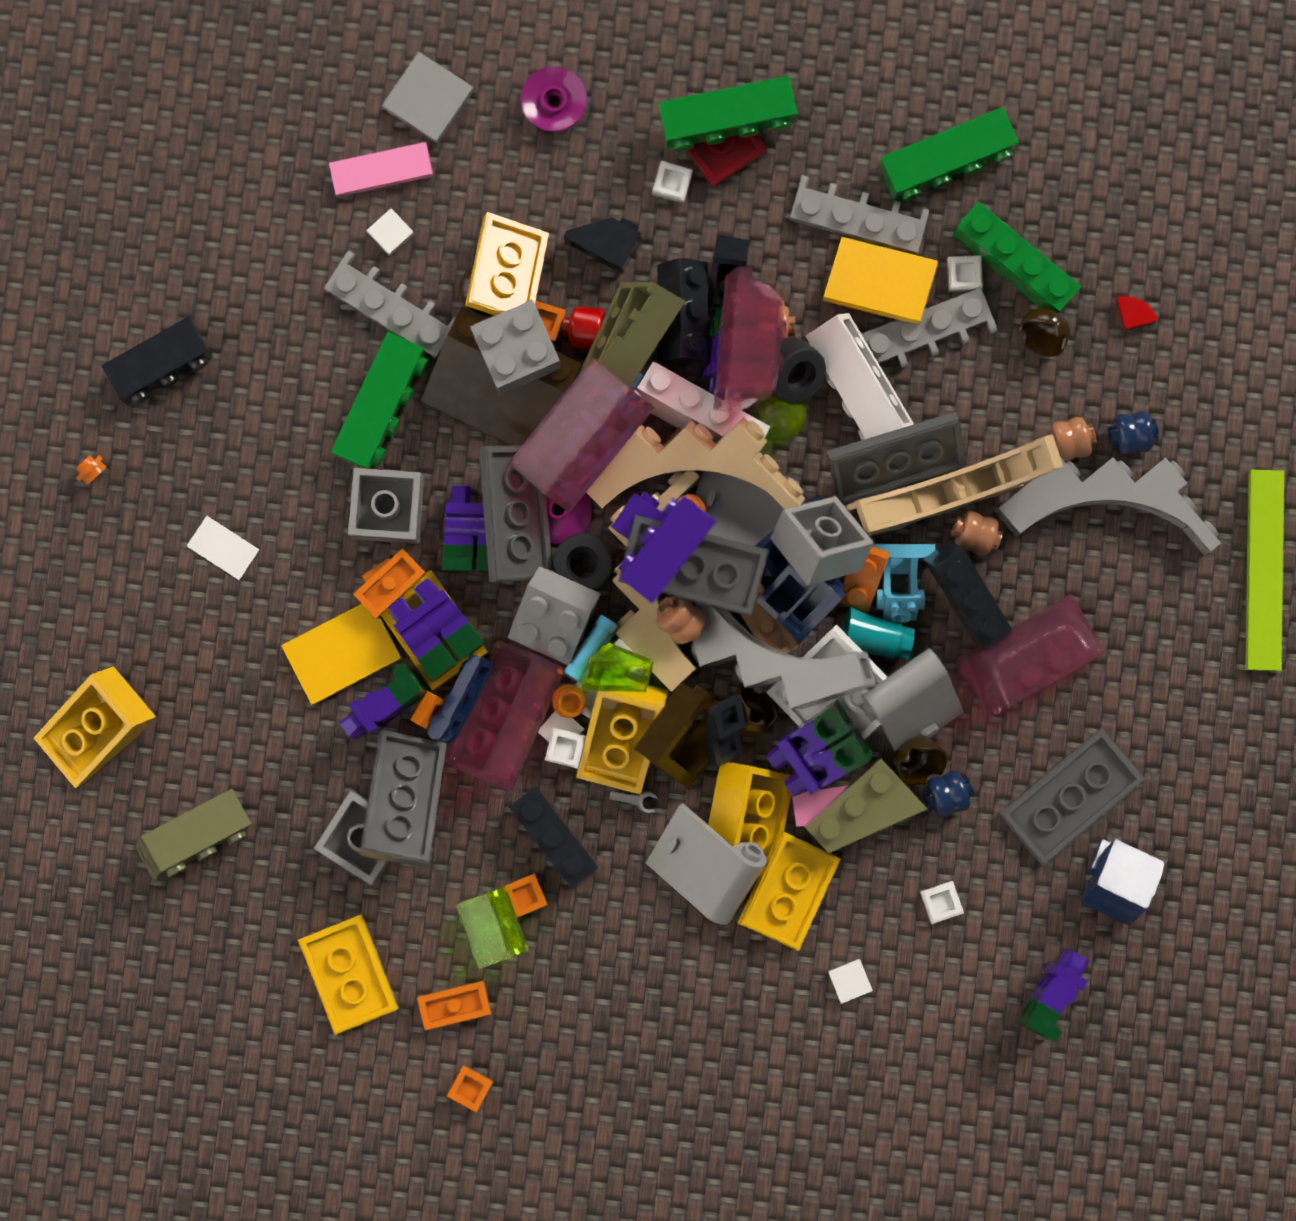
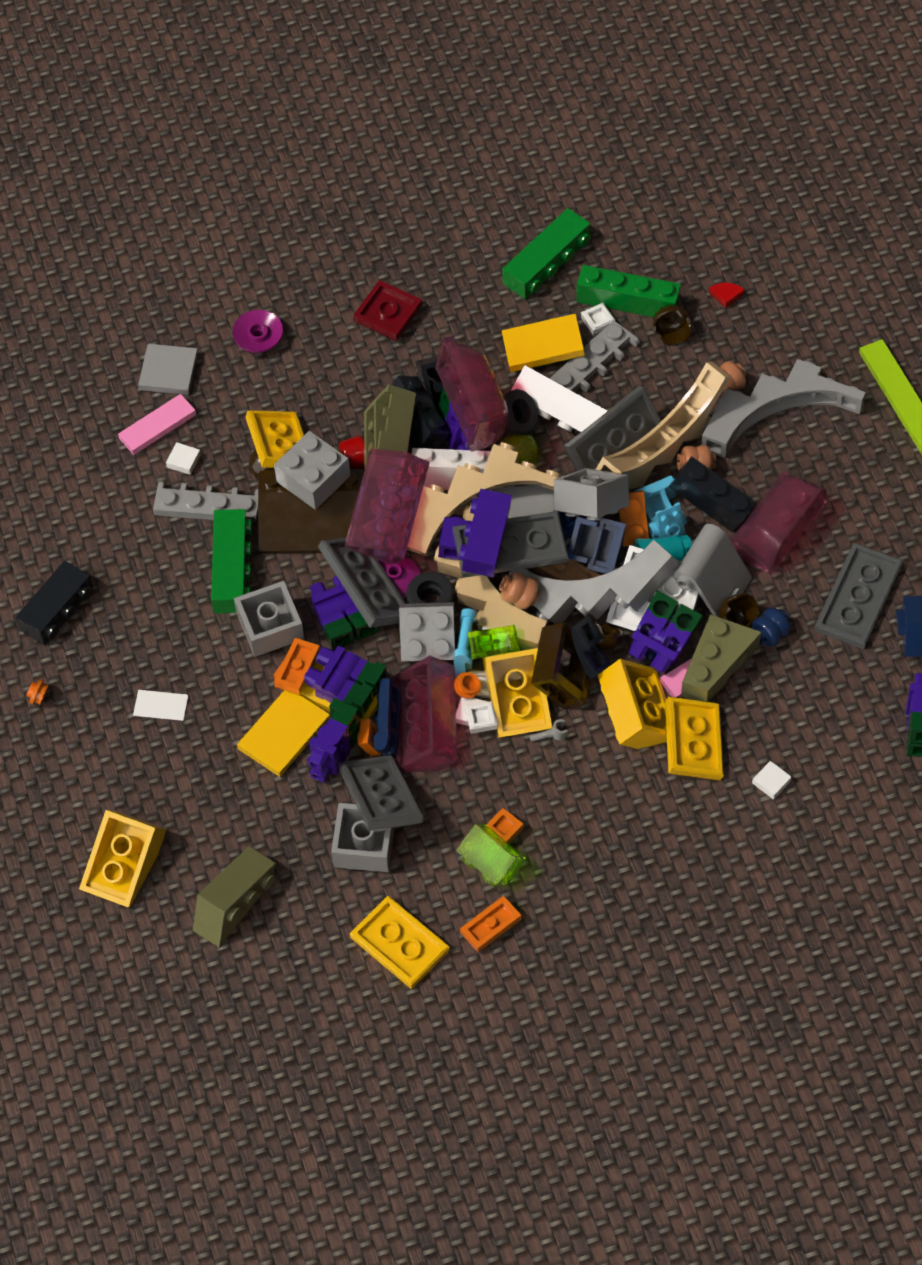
camera: 25 degrees left, 25 degrees down
orange plate [447,1065,493,1112] -> none
black brick [509,786,599,888] -> none
black slope [564,217,642,275] -> none
light grey door [646,803,767,924] -> none
white tile [652,161,693,204] -> none
green brick [658,75,798,151] -> none
light grey hinge [790,175,930,255] -> none
white tile [920,881,964,924] -> none
dark blue piece [1107,411,1159,455] -> none

